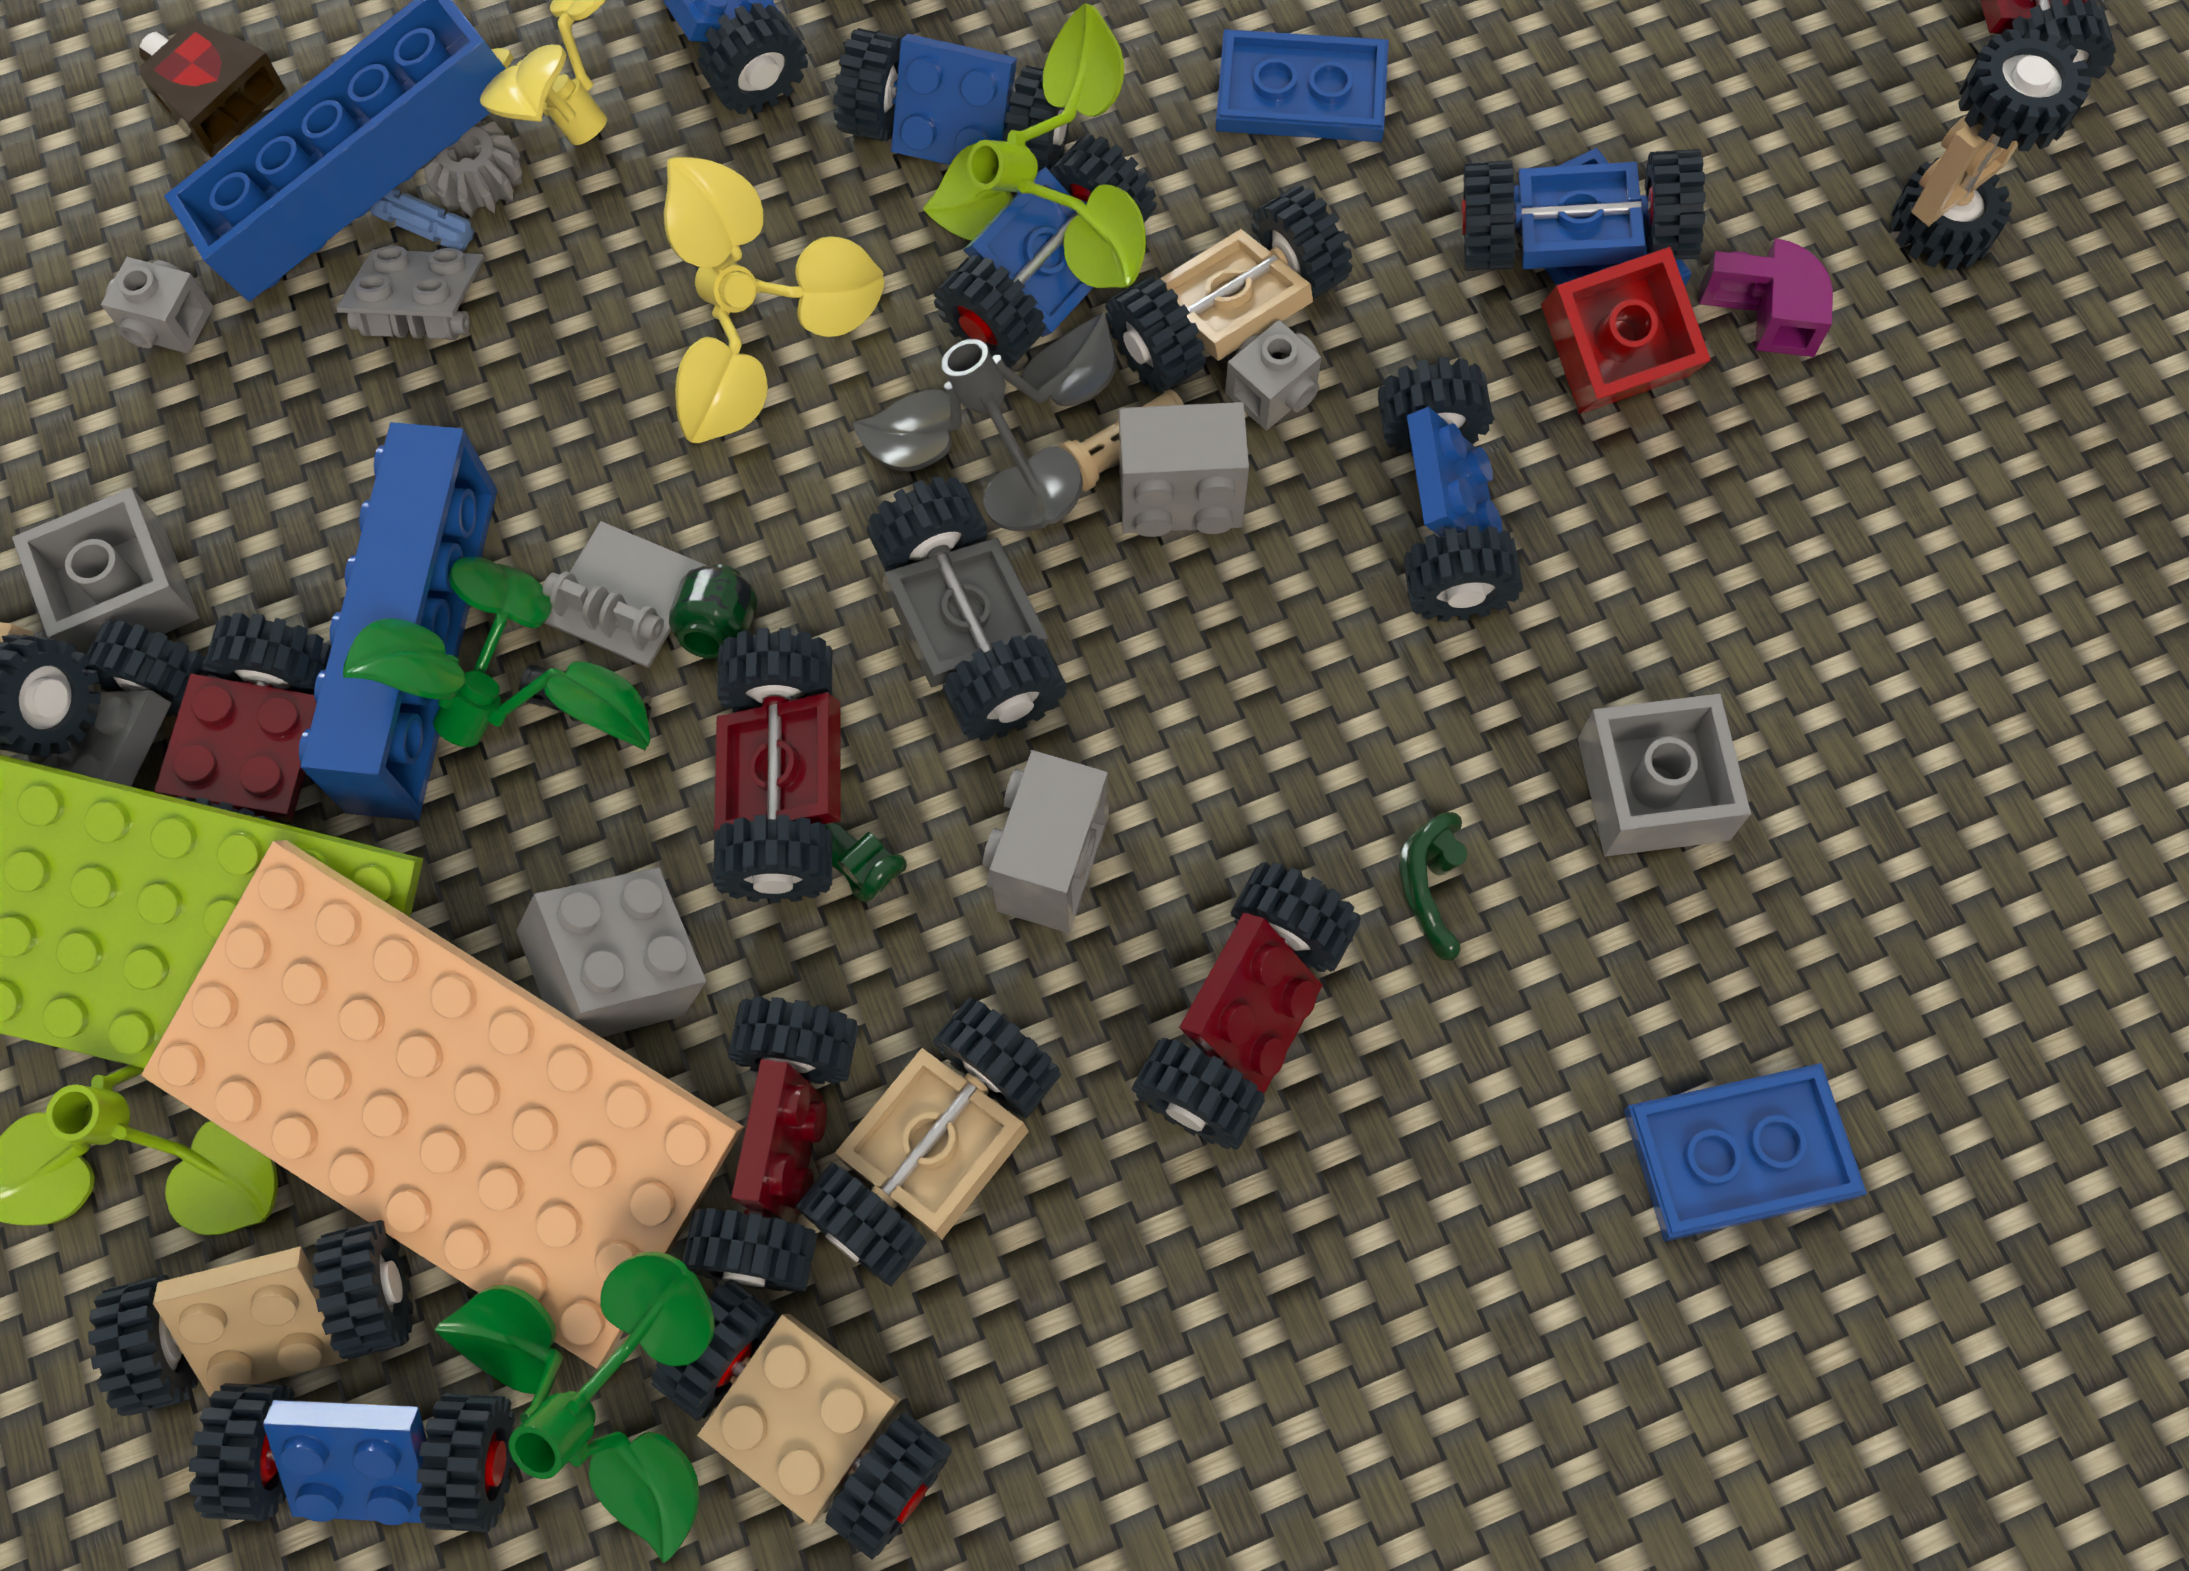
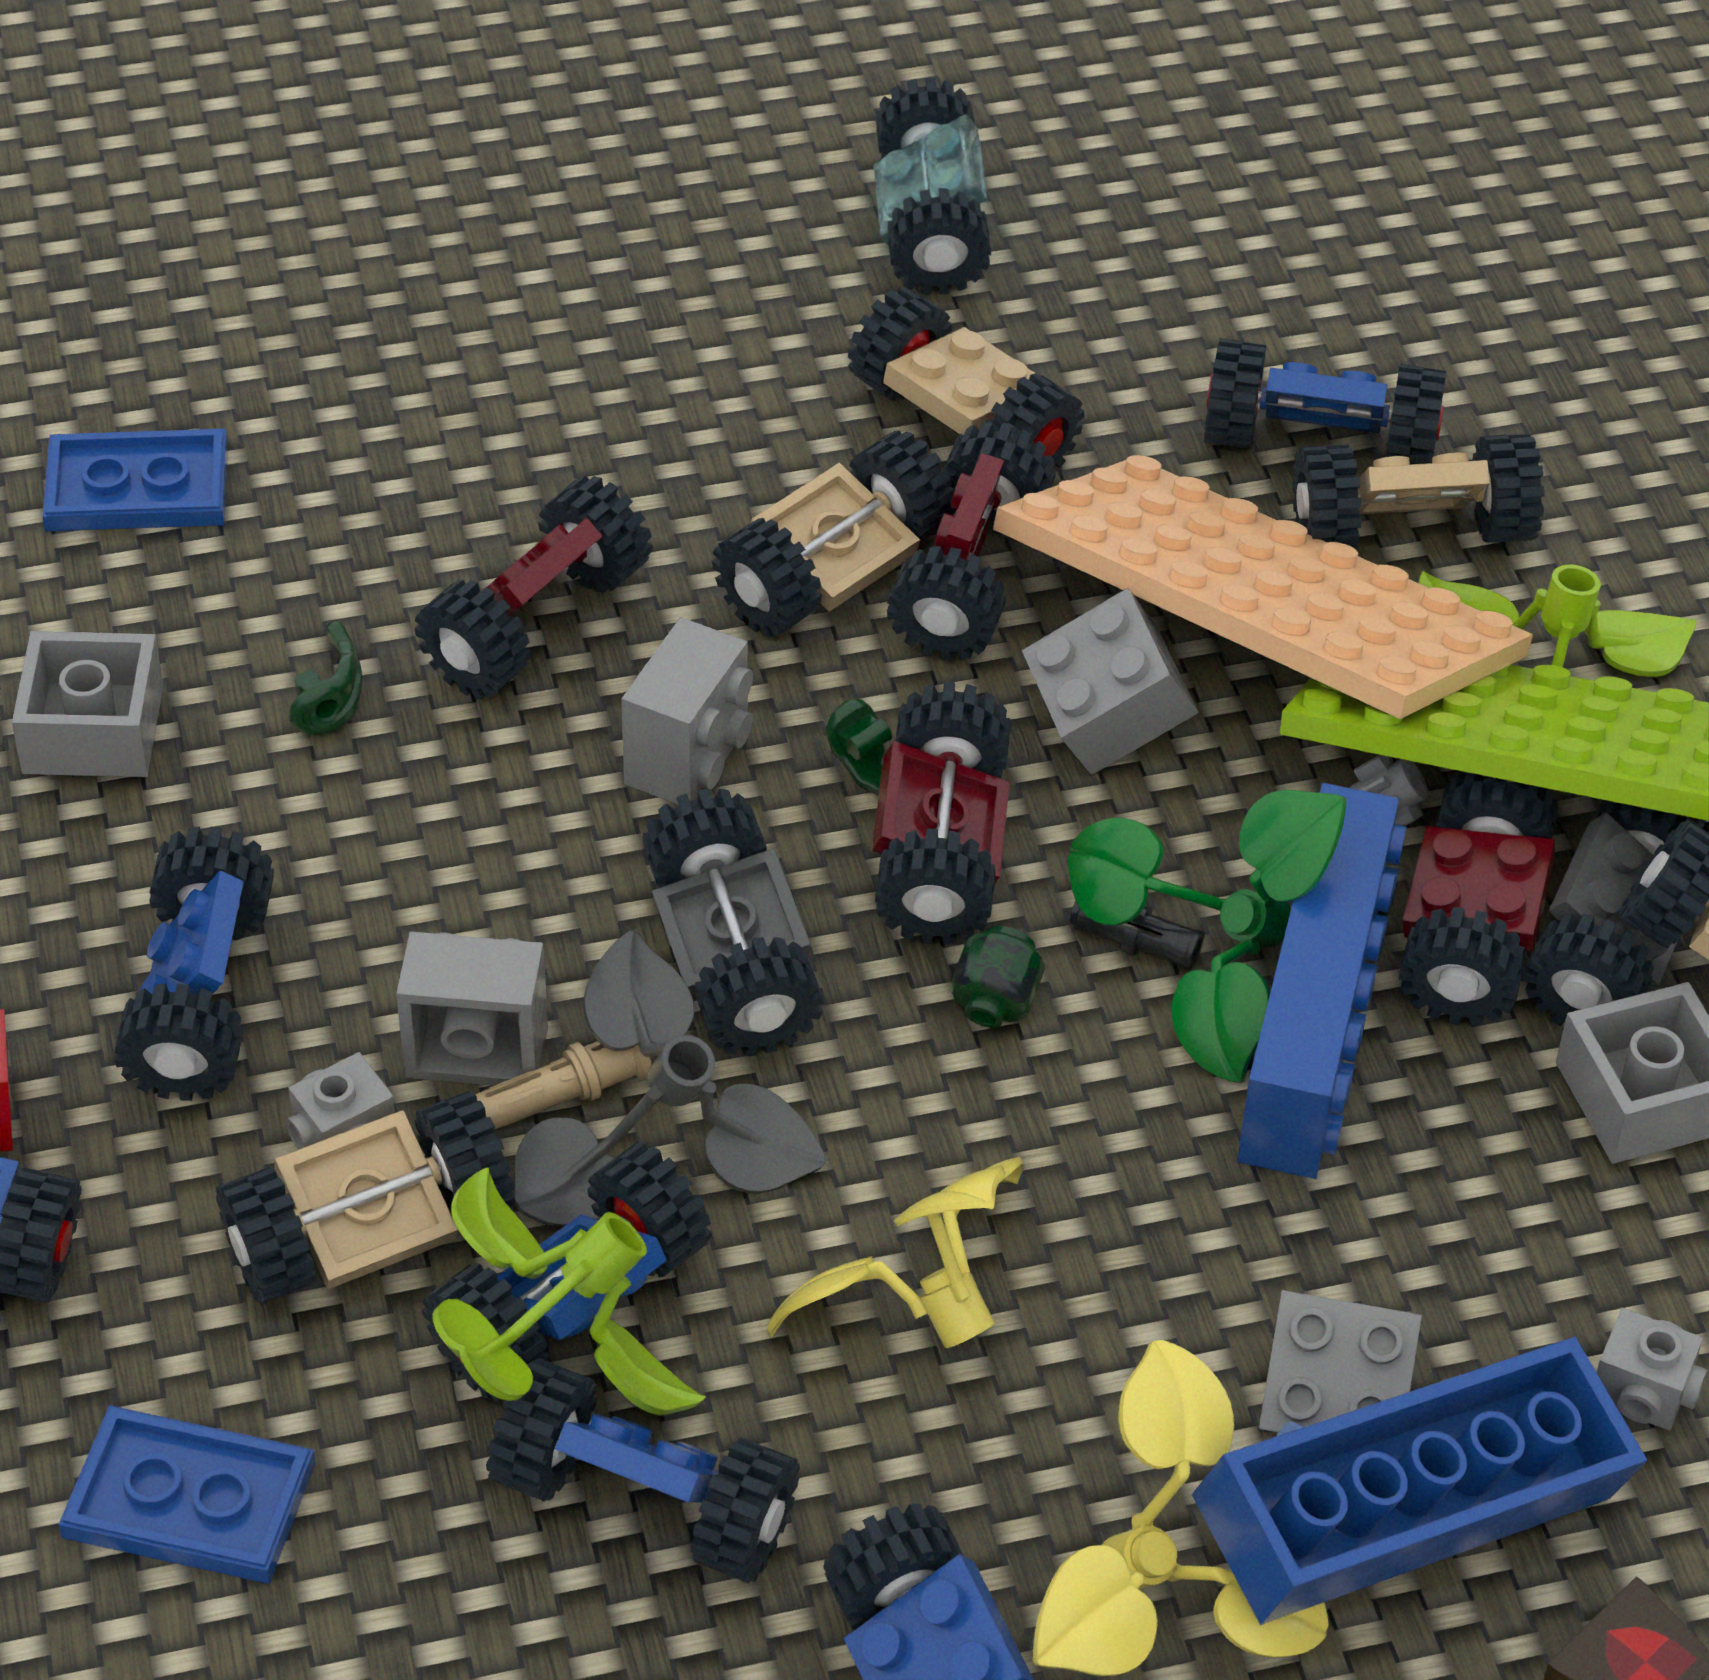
camera: 175 degrees left, 20 degrees down
green plant [434,1252,715,1563] -> none
light grey hinge [543,521,706,668] -> none

